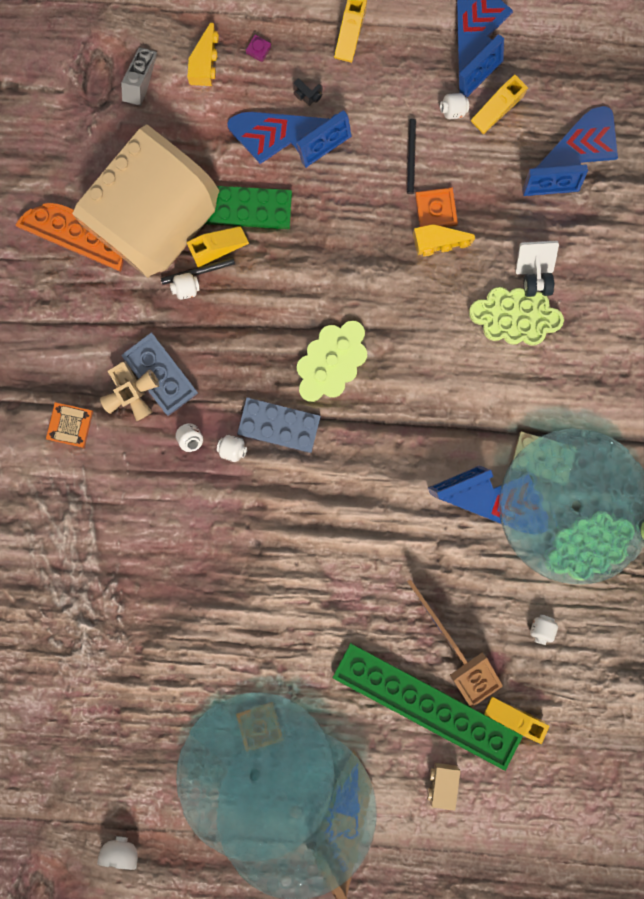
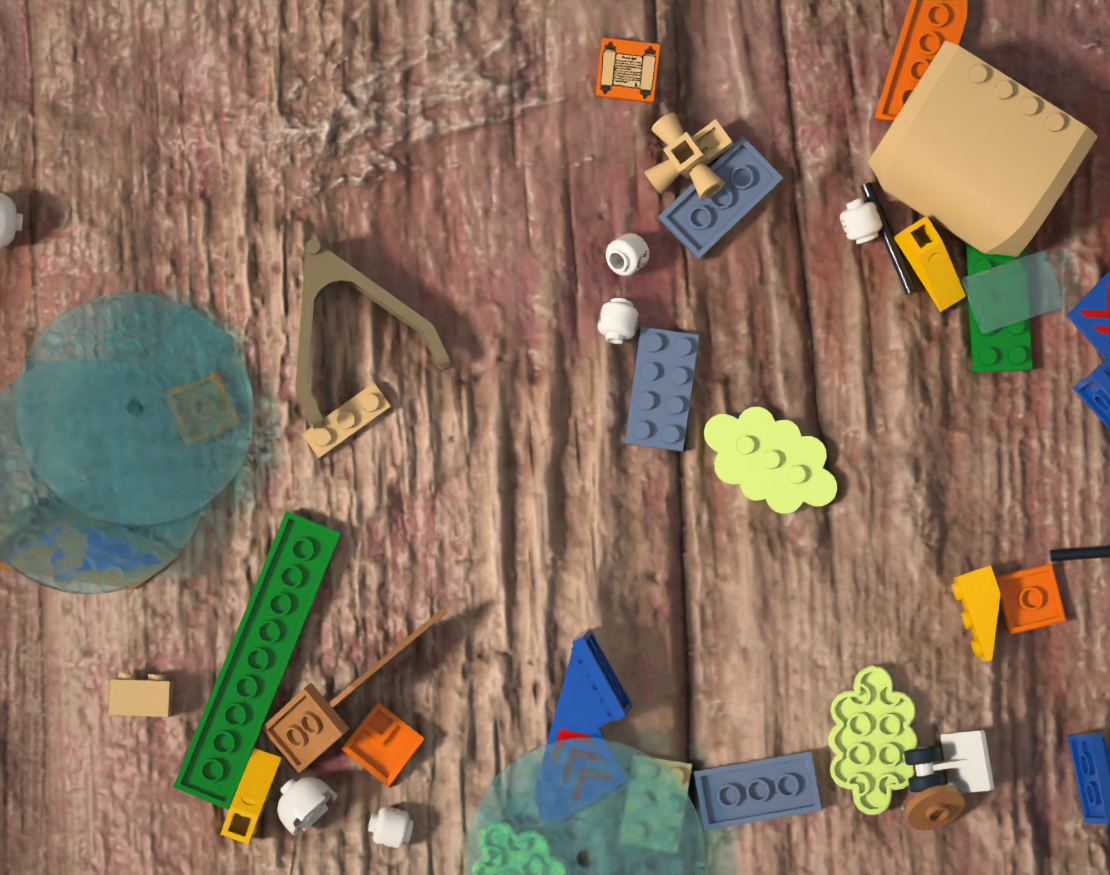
camera: 90 degrees right, 0 degrees up
none -> white cylinder [277,777,337,836]
none -> dark tan piece [296,239,451,429]
none -> tan plate [302,383,391,459]
none -> orange plate [341,702,425,788]
none -> sand blue plate [693,751,822,831]
none -> medium nougat piece [905,785,965,830]
none -> clear light blue piece [961,250,1066,335]

